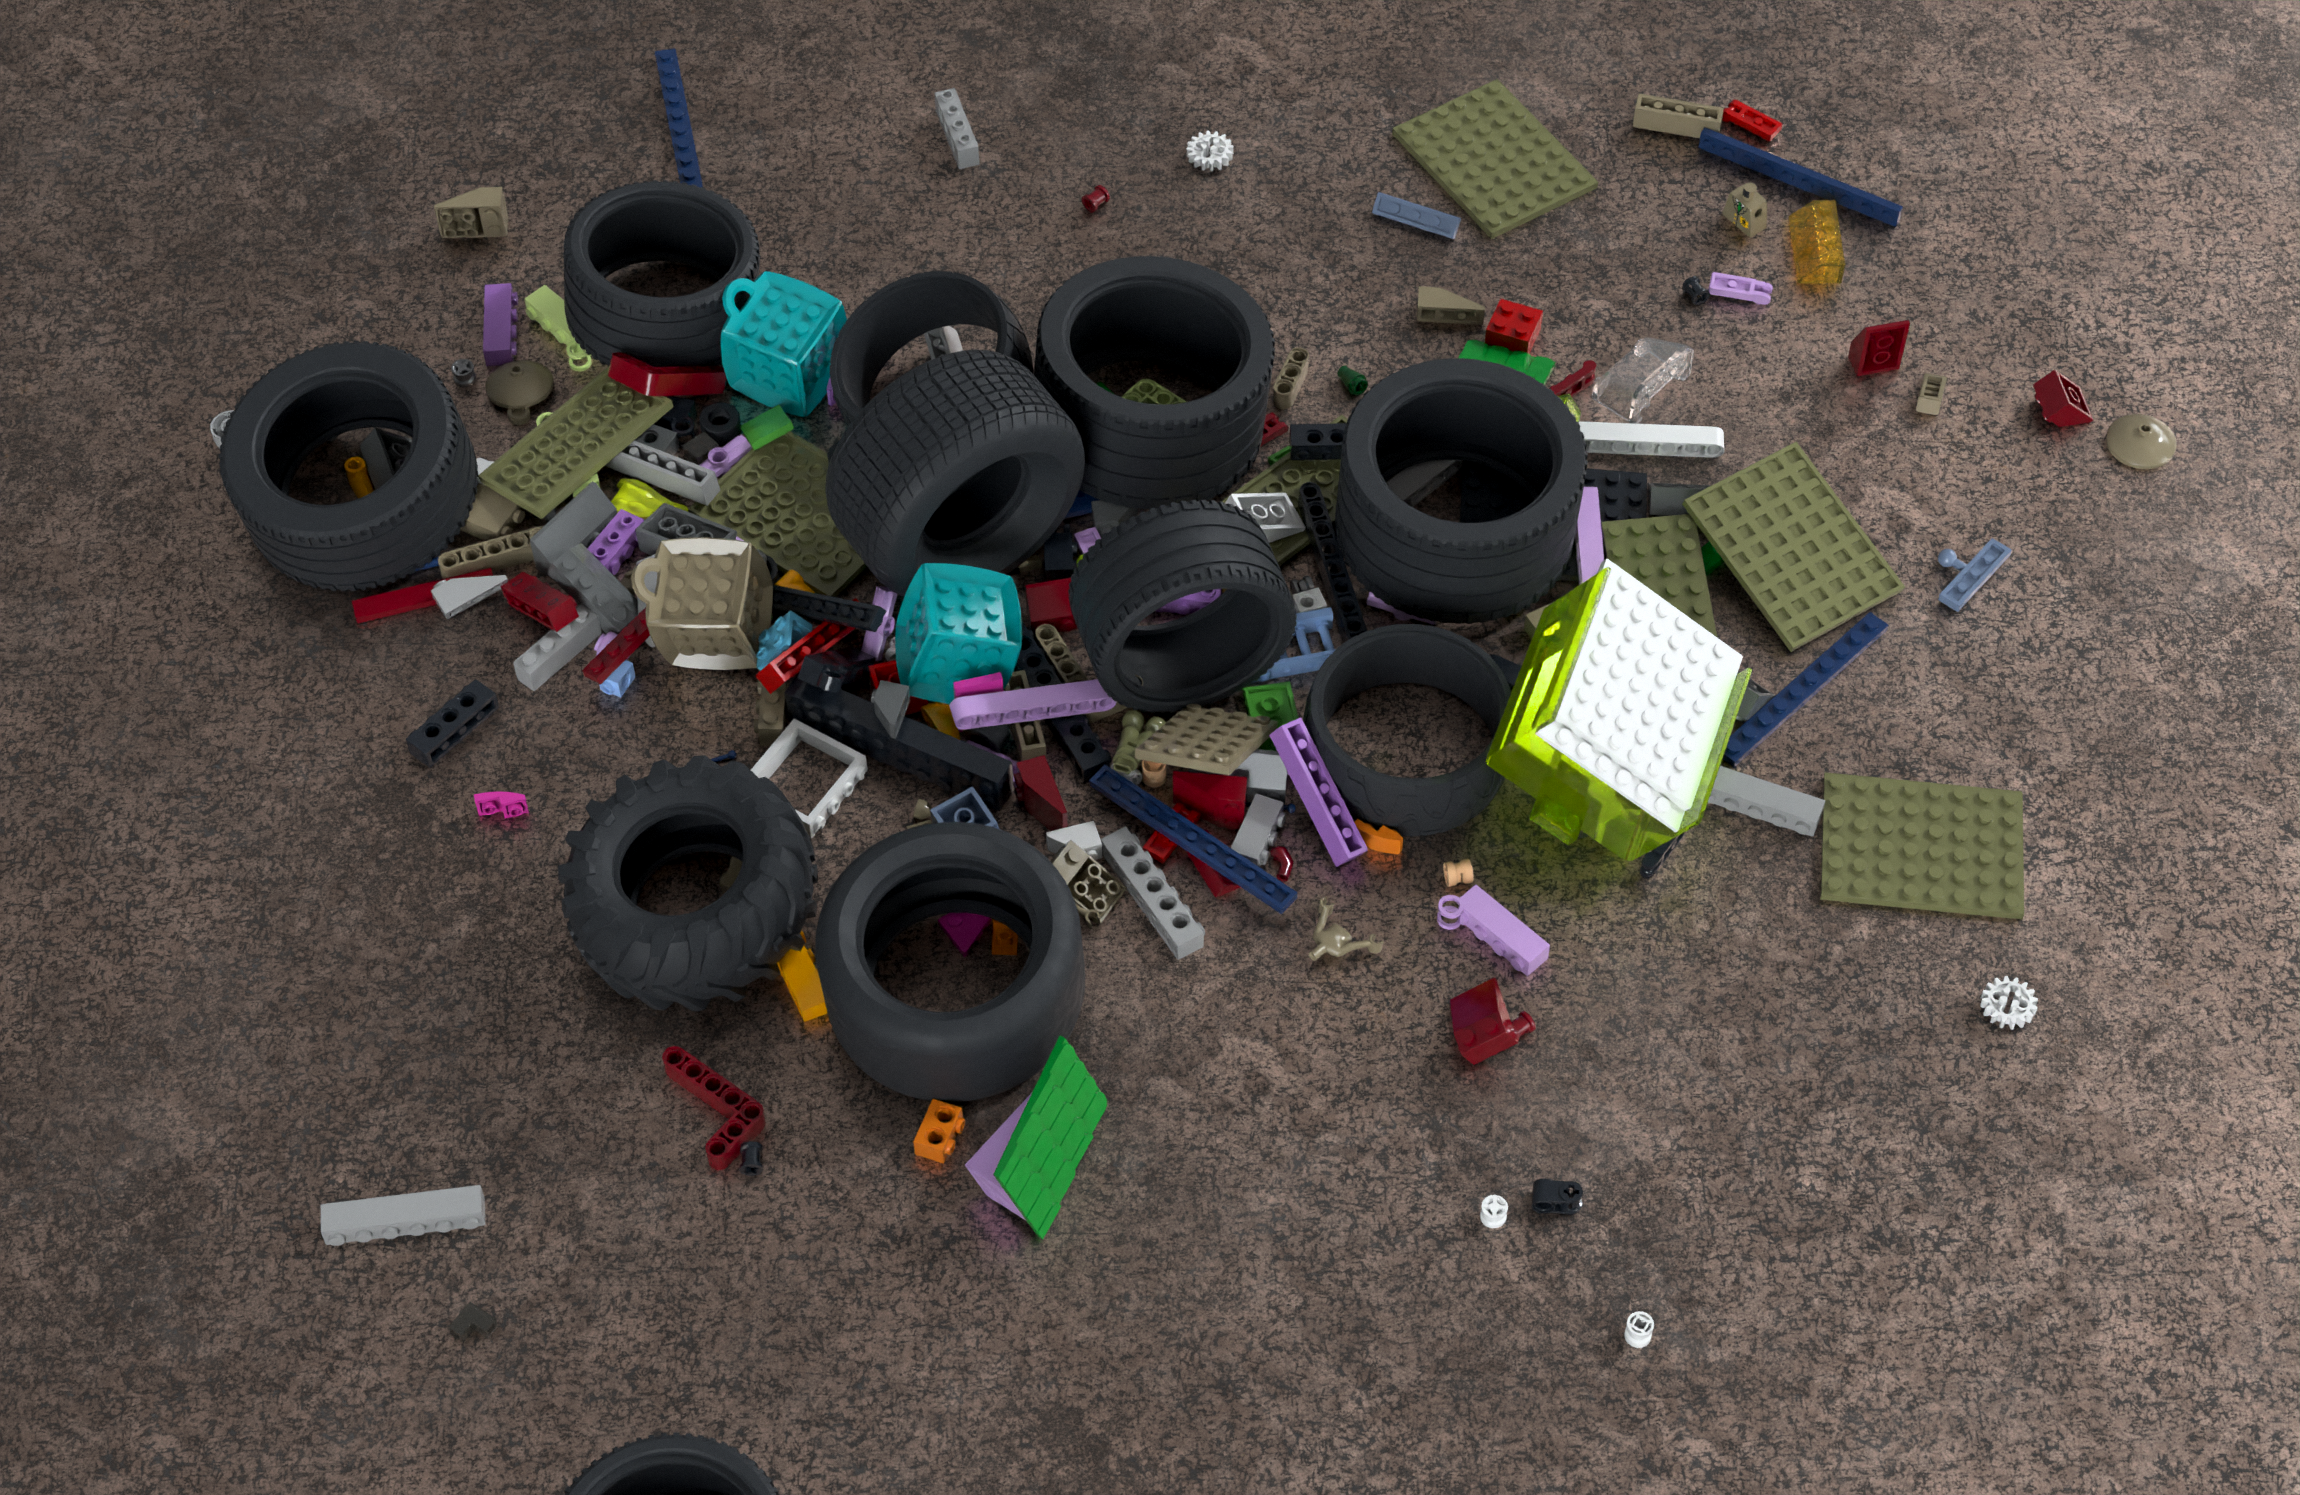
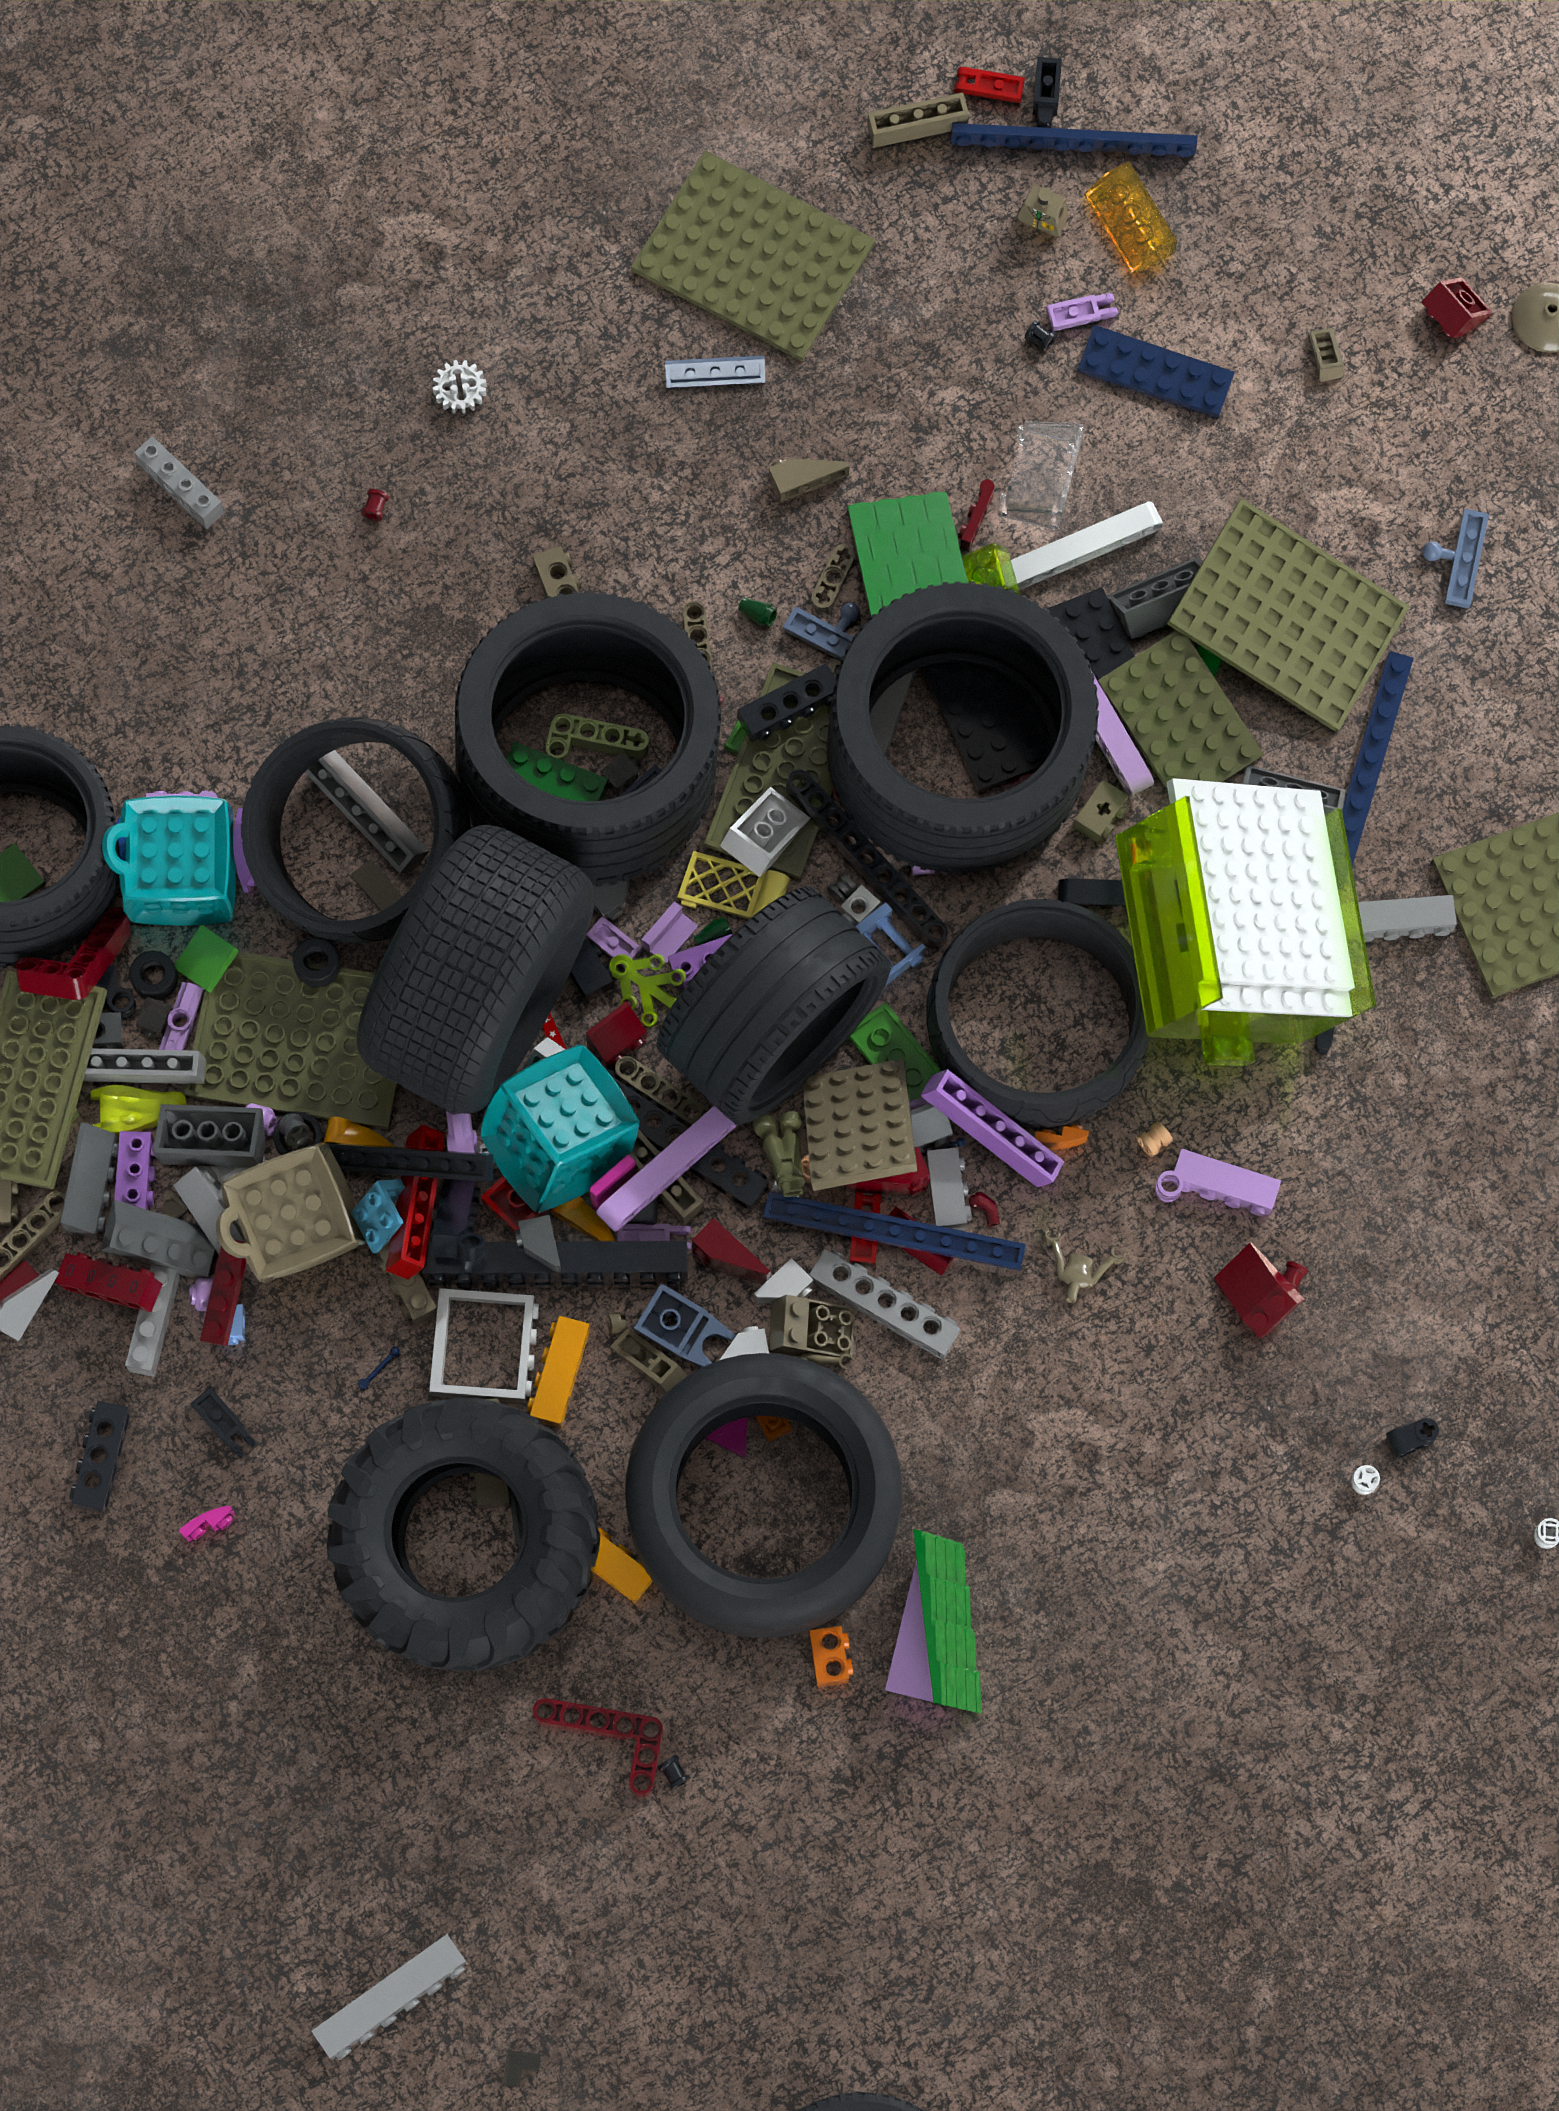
camera: 30 degrees left, 20 degrees up
red brick [1485,299,1543,354] -> none
dark red slope [1848,320,1910,376] -> none
none -> black hinge [190,1387,257,1459]
none -> light orange brick [527,1316,590,1429]
none -> black hinge [1032,57,1062,128]
none -> dark blue plate [1078,325,1235,419]

